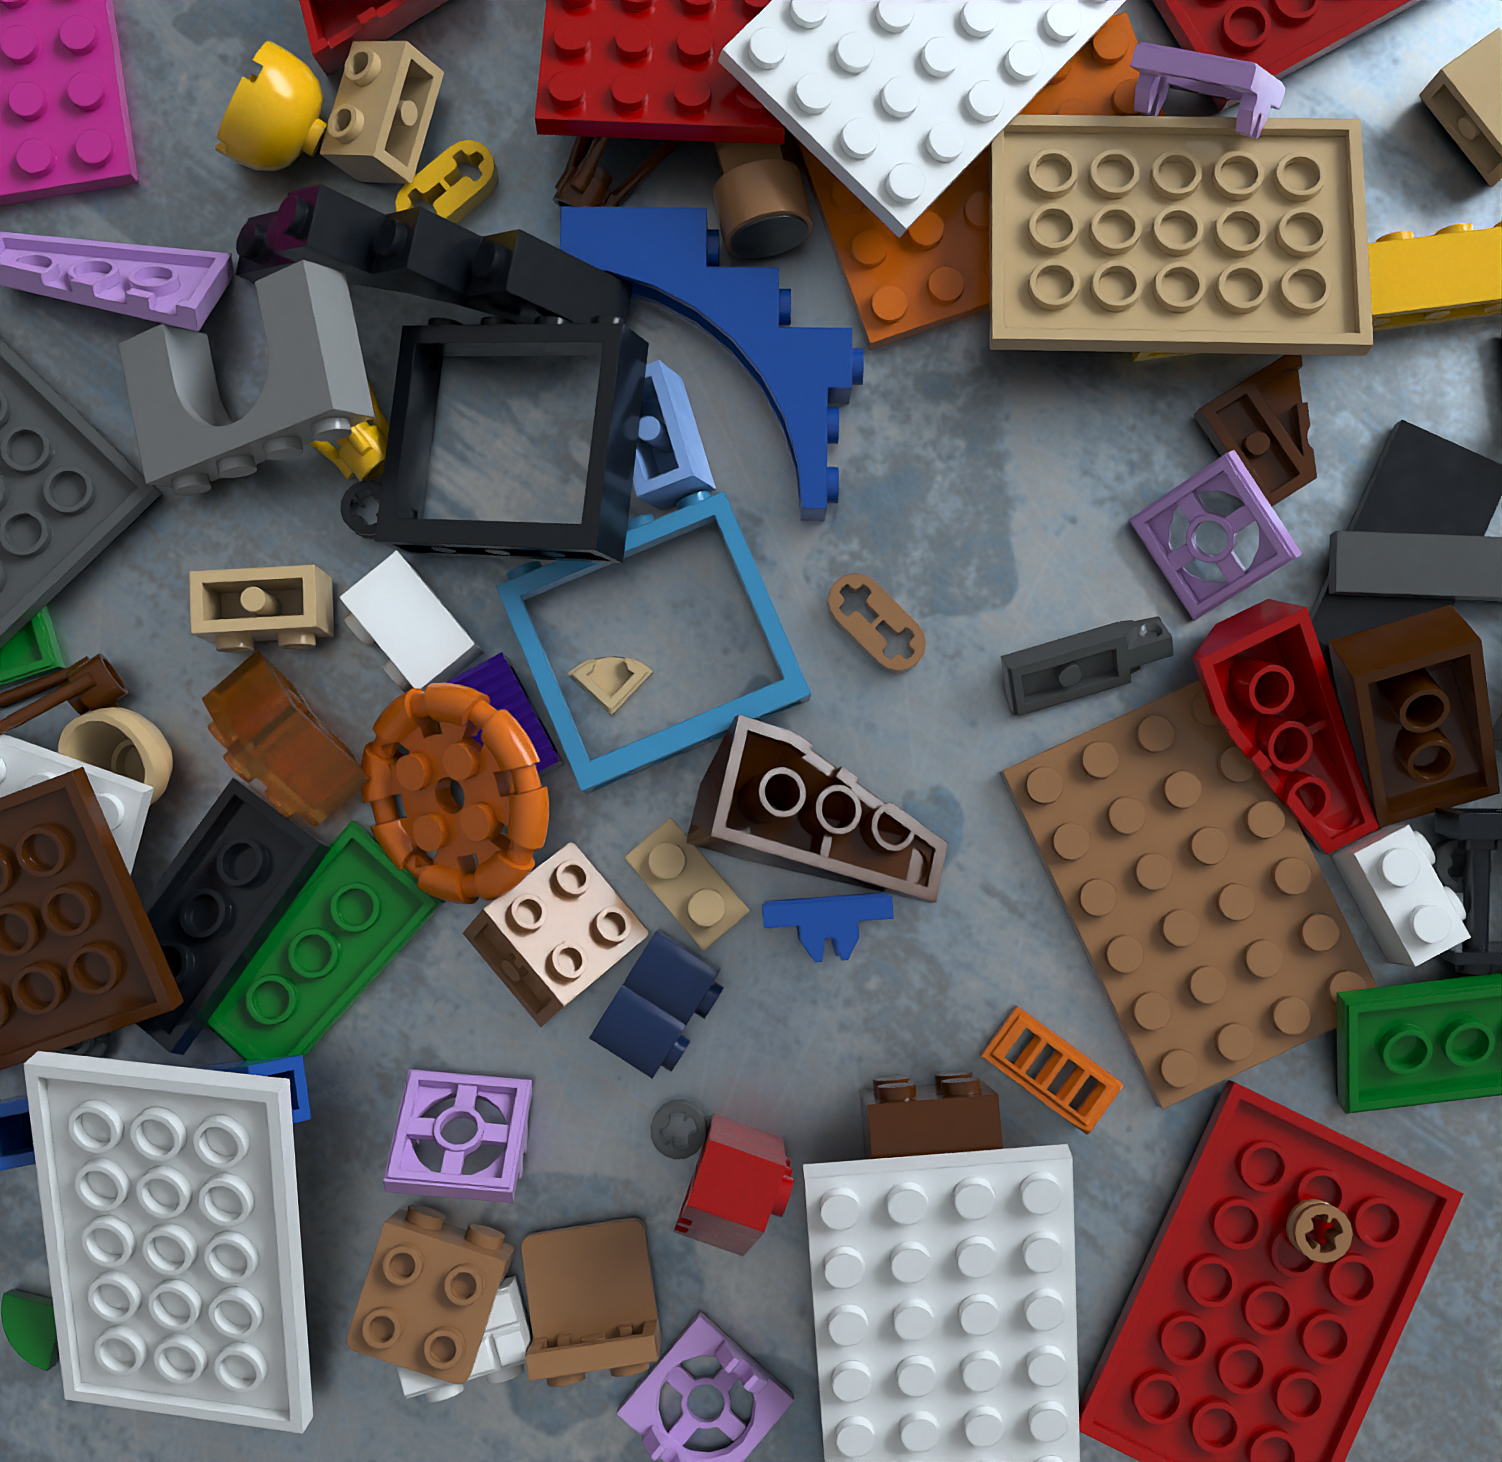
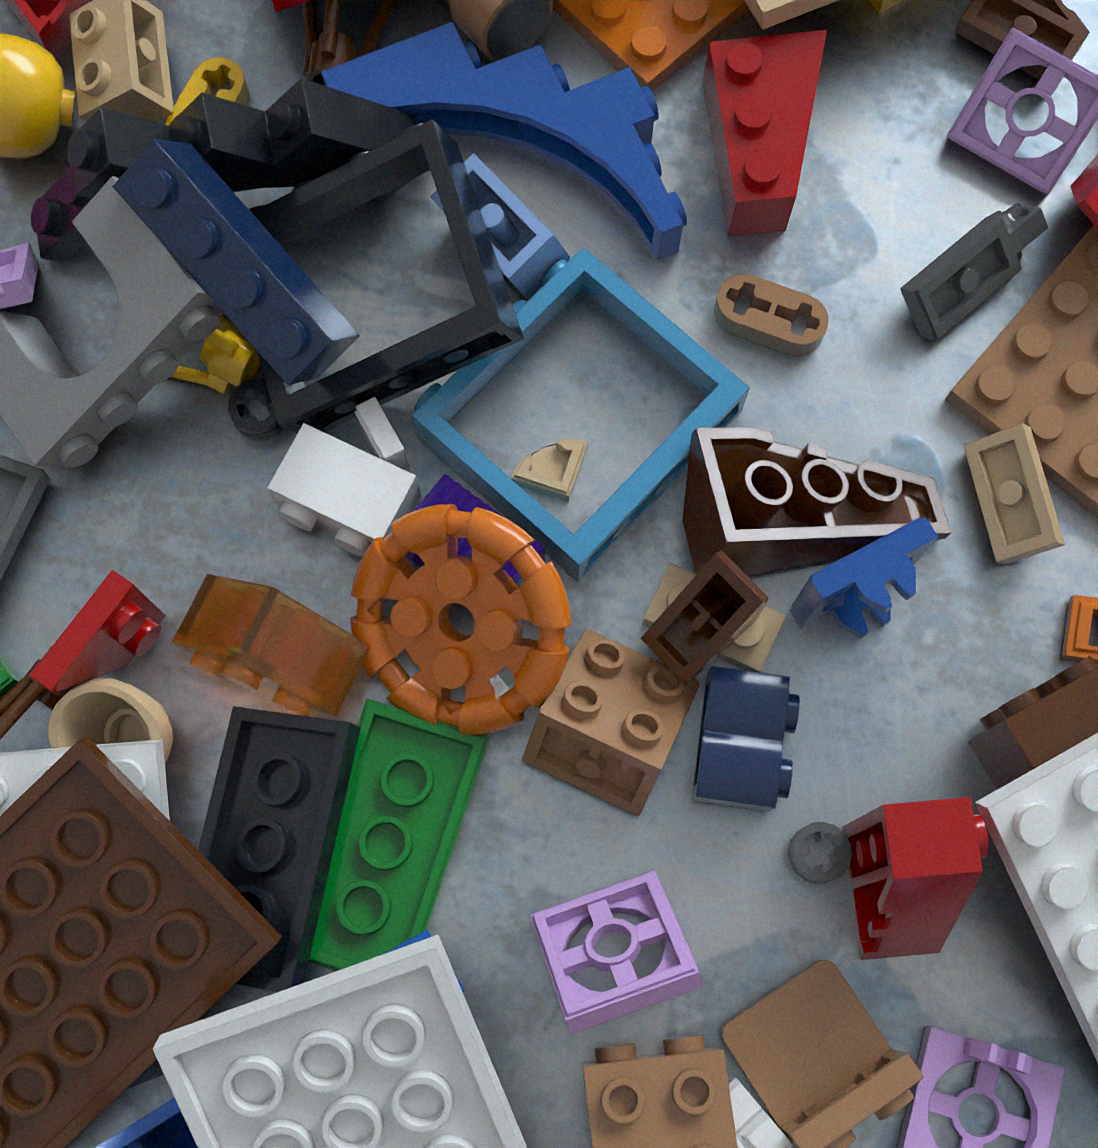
camera: 25 degrees left, 10 degrees down
tan brick [189,564,334,653] -> none
none -> red wing [29,570,166,693]
none -> dark blue brick [112,139,360,385]
none -> white tile [355,397,410,471]
none -> reddish brown slope [640,550,769,685]
none -> red wedge [703,30,827,237]
none -> tan plate [963,423,1065,565]

